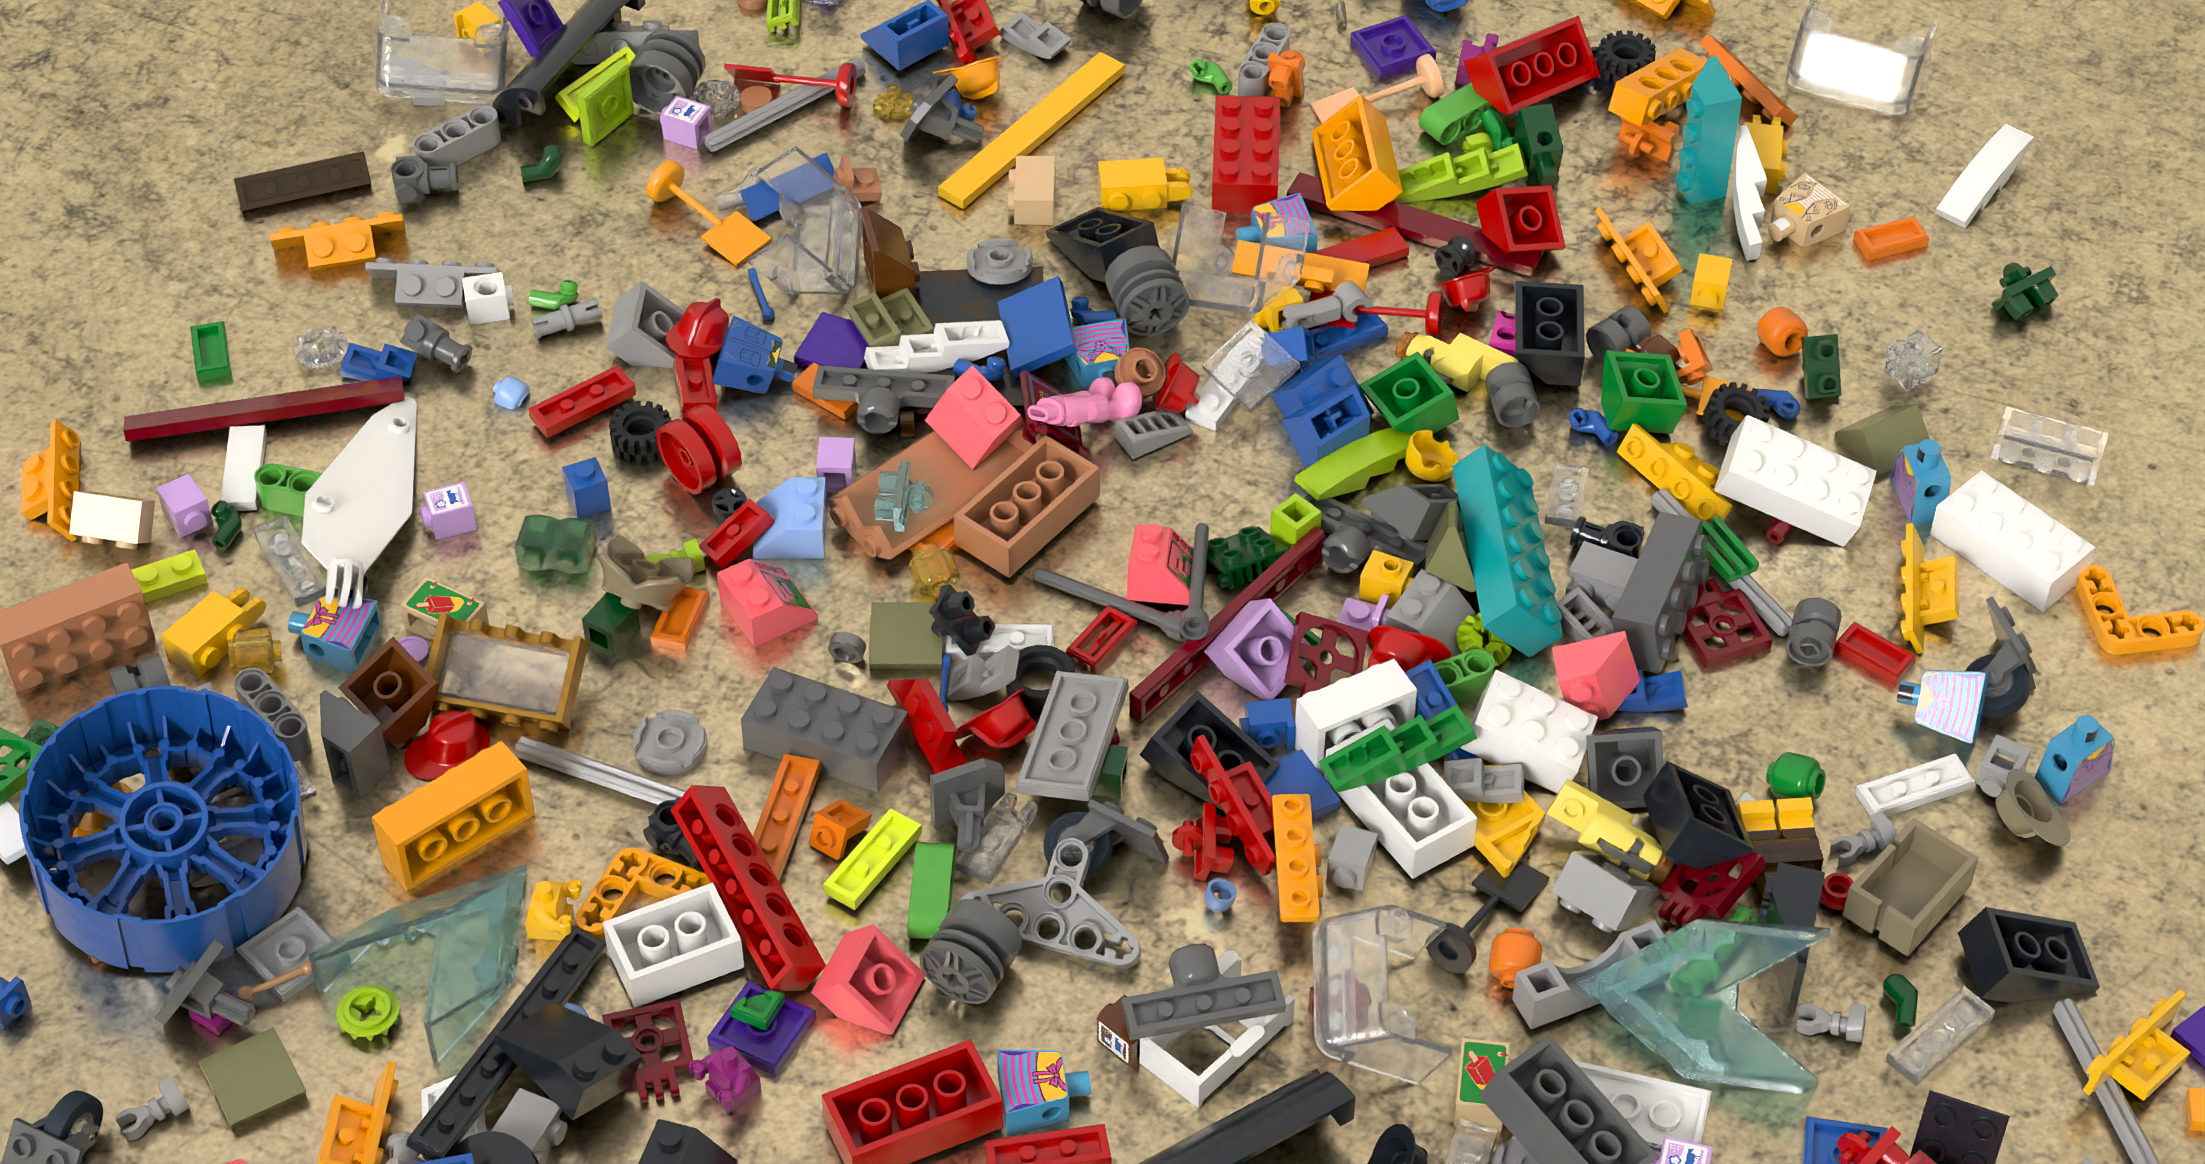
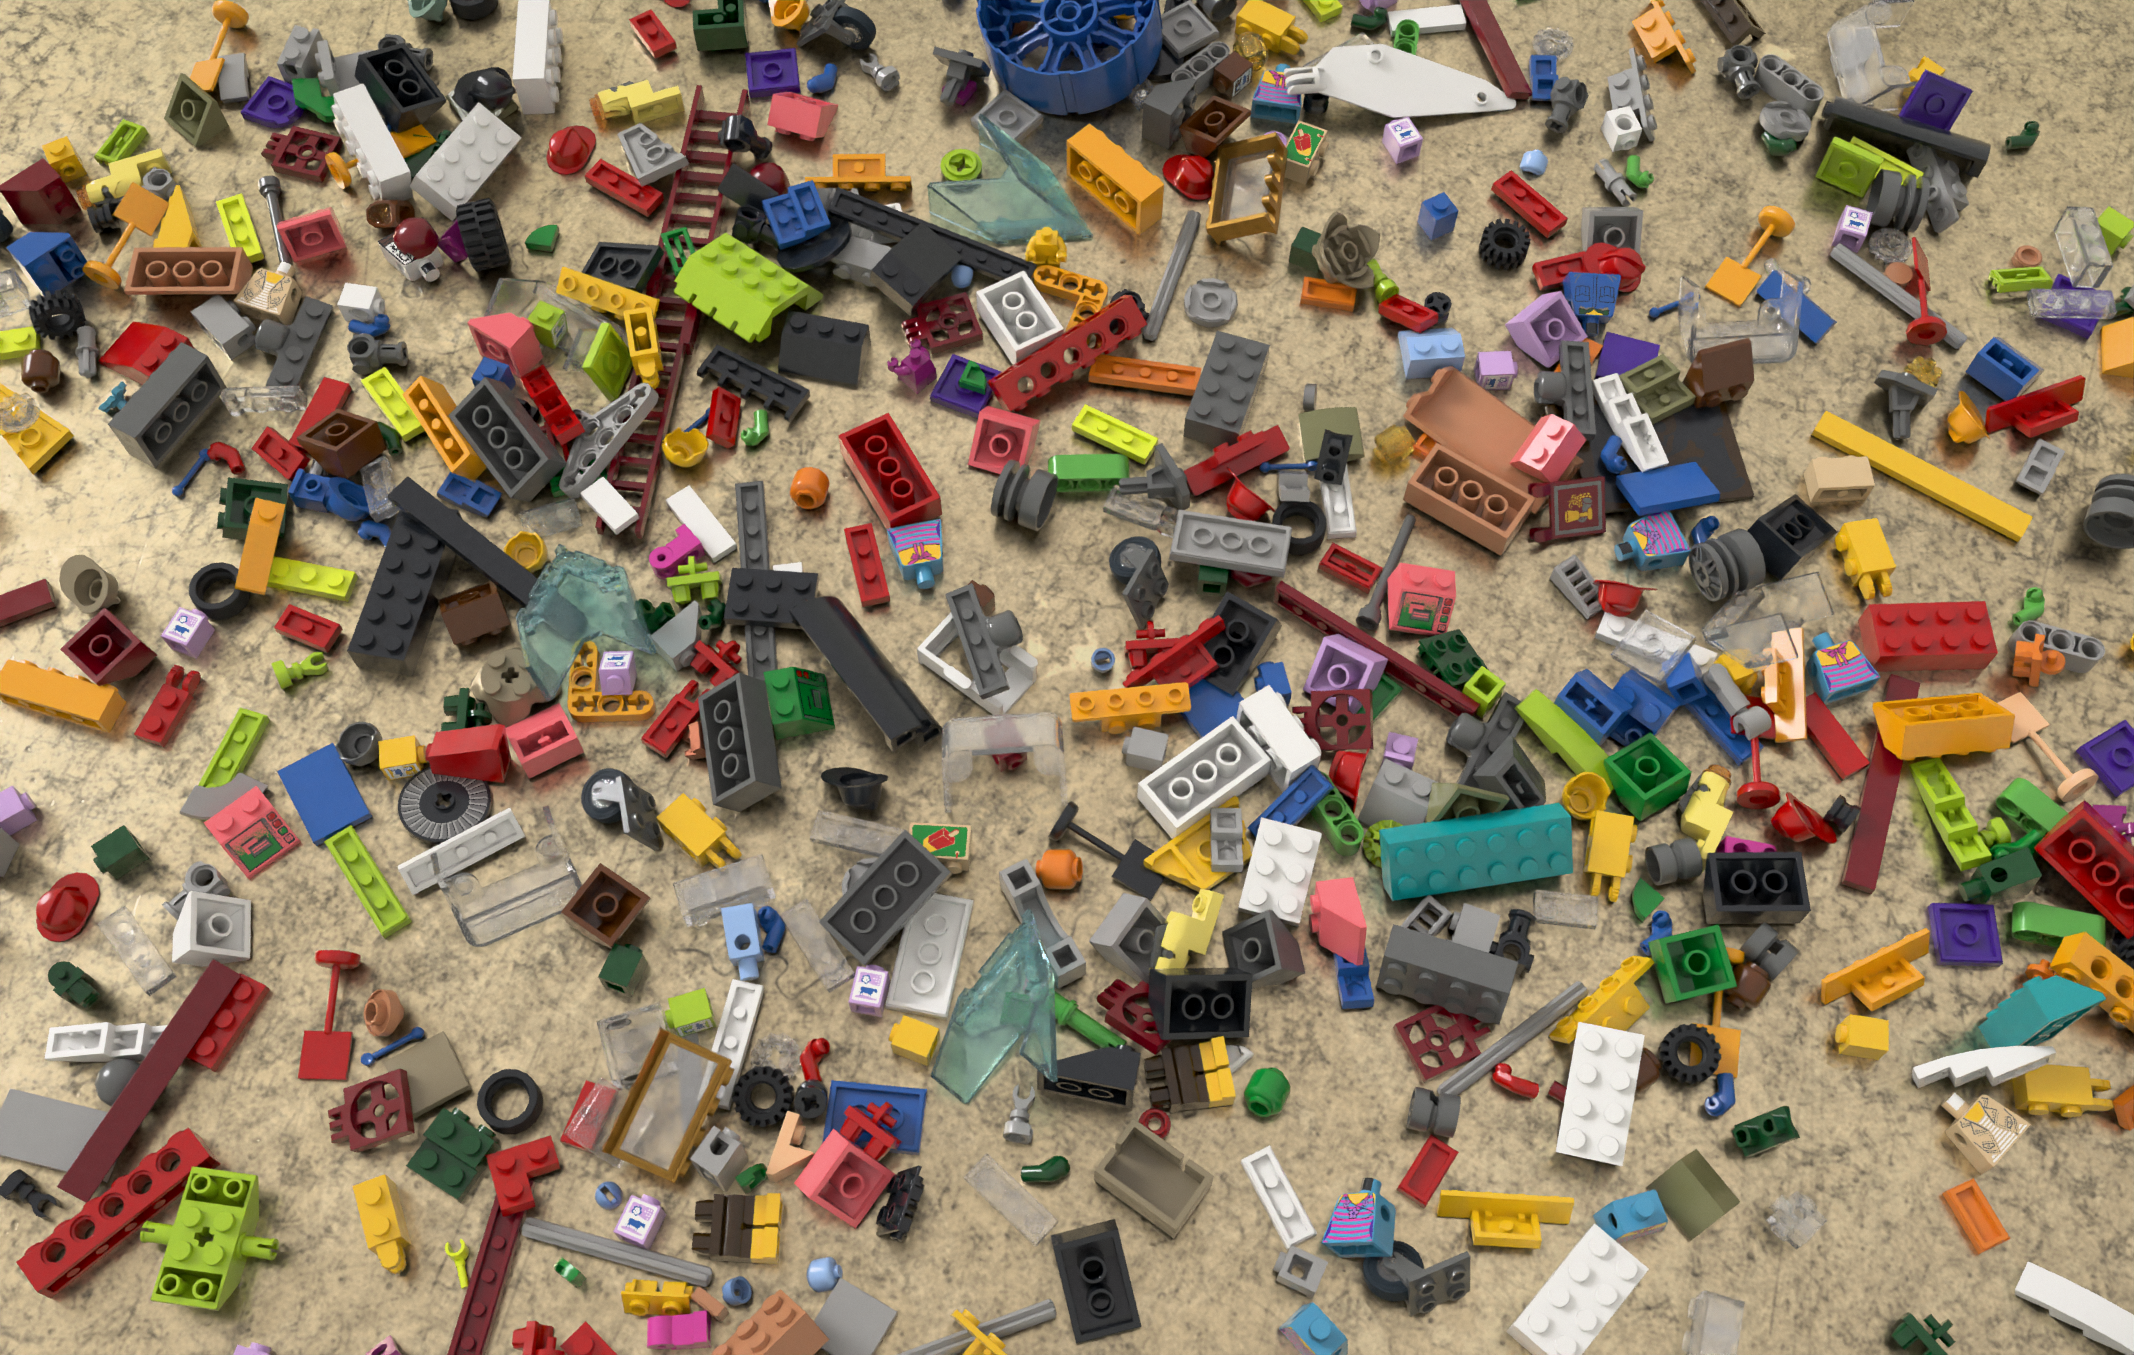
camera: 85 degrees right, 15 degrees up
olive slope [199,1027,306,1129] -> none
medium nougat hinge [237,960,317,1002] -> none
clear green brick [514,515,597,574] -> none
red wheel [656,404,742,495] -> none
coral slope [717,559,818,648] -> none
orange bracket [809,798,872,860] -> none
nougat bracket [833,156,882,202] -> none
clear light blue hips [874,461,934,532] -> none
blue arm [947,89,977,122] -> none
light grey beam [961,838,1142,969] -> none
light grey tile [966,238,1033,285] -> none
bright pink piece [1028,377,1142,427] -> none
nougat plate [1114,347,1166,399] -> none
dark grey piece [1179,523,1209,640] -> none
green slope [1318,704,1477,793] -> none
yellow brick [1359,550,1414,609] -> none
red slope [1476,185,1566,254] -> none
orange bracket [1676,328,1714,385] -> none
green tile [1701,516,1759,583] -> none
orange head [1757,307,1808,357] -> none
light grey piece [1830,811,1897,866] -> none
dark tan piece [1995,769,2071,846] -> none
none -> yellow brick [889,1015,940,1066]
none -> reddish brown brick [1212,51,1254,99]
none -> red arm [1492,1063,1539,1099]
none -> lavender slope [1505,291,1588,368]
none -> yellow hinge [1583,810,1637,902]
none -> green tile [1632,878,1665,922]
none -> light grey tile [1759,101,1812,142]
none -> dark purple tile [1928,903,2003,967]
none -> bright green beam [2012,902,2106,948]

